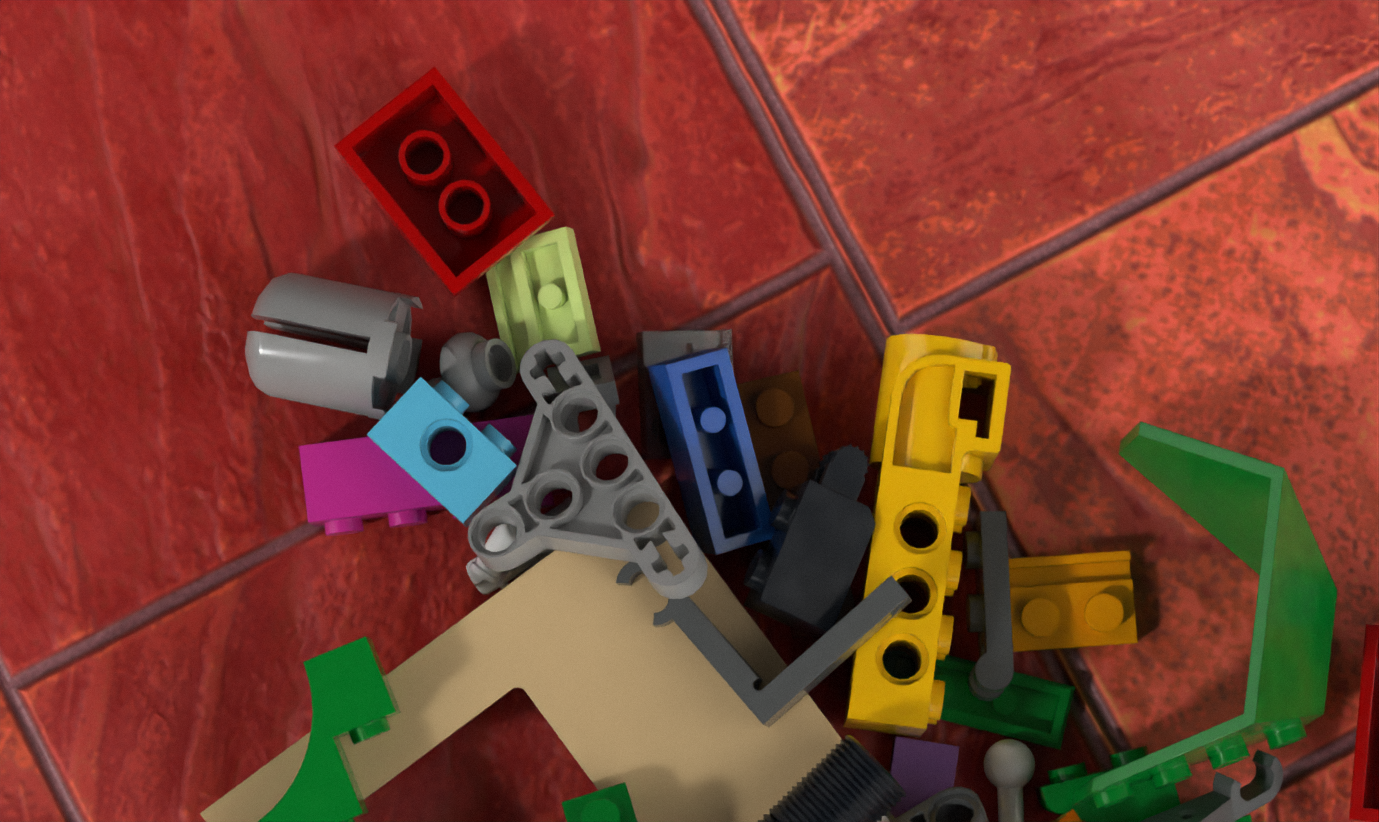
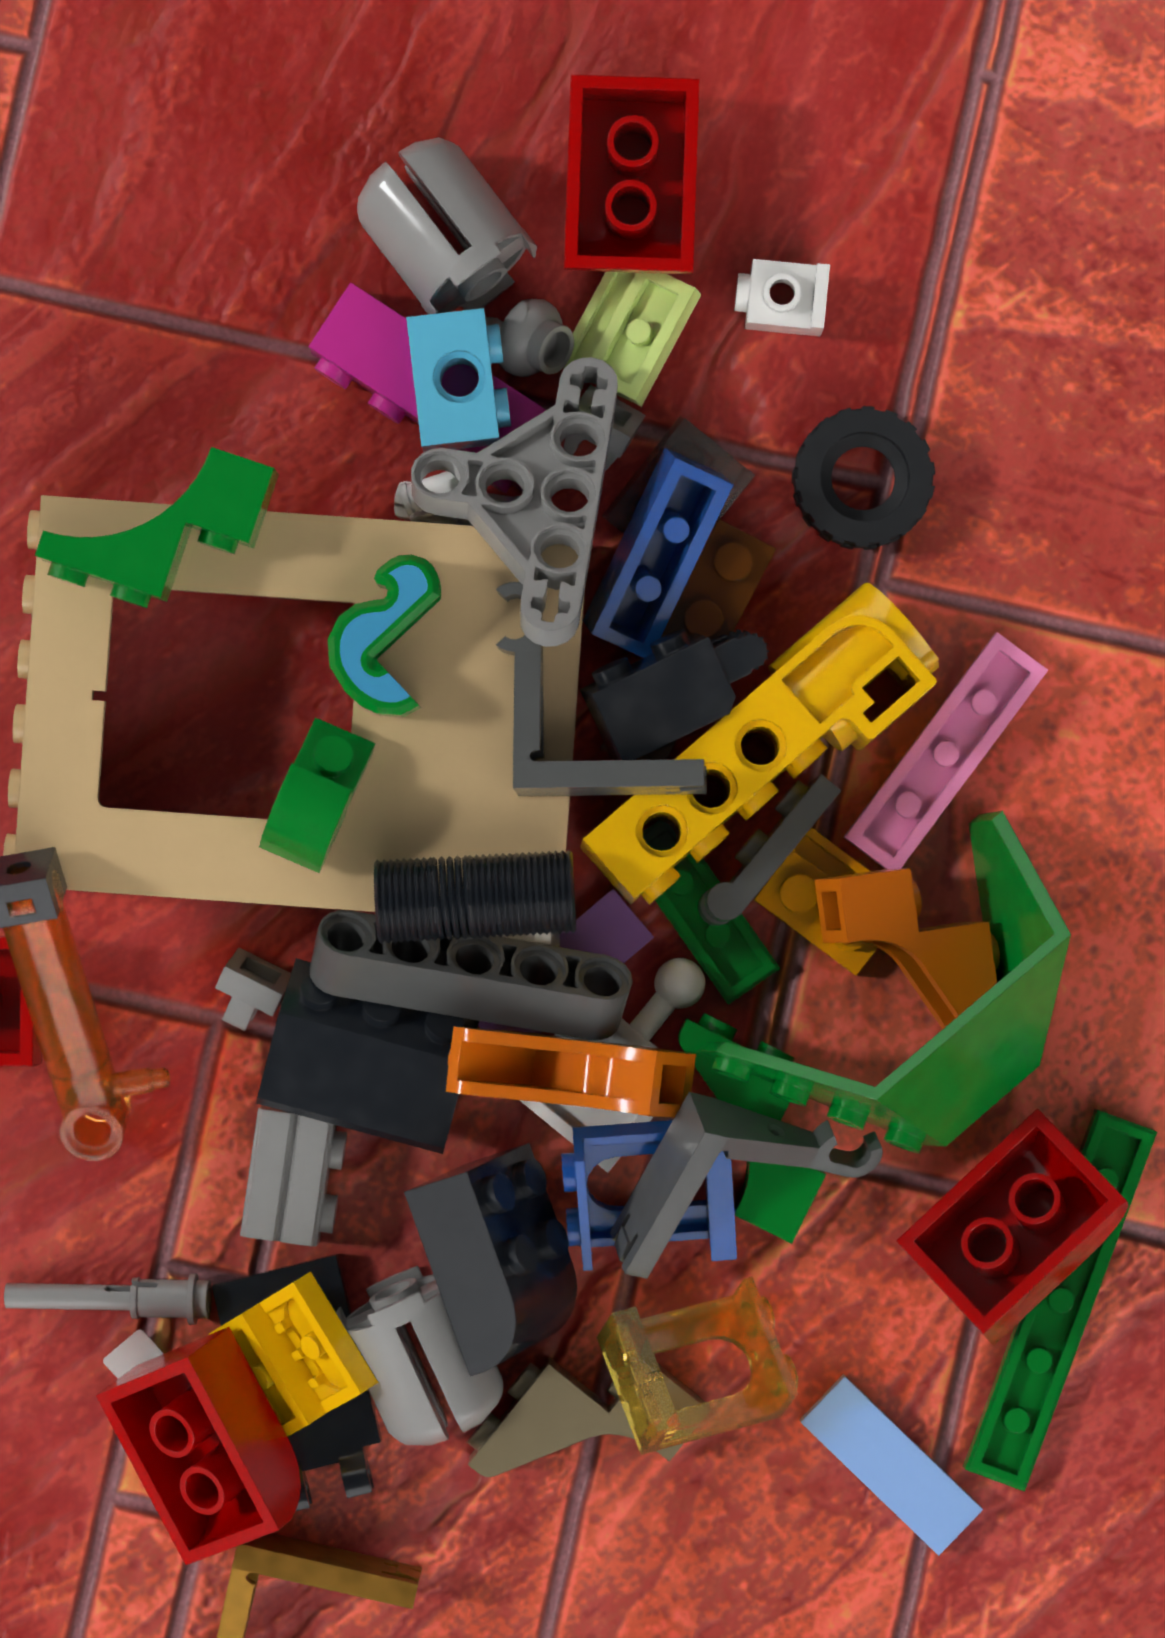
camera: 45 degrees right, 5 degrees up
none -> animal [328,554,441,717]
none -> white brick [734,259,830,337]
none -> black tyre [792,406,935,550]
none -> orange arch [814,868,1000,1029]
none -> bright pink plate [843,632,1048,869]

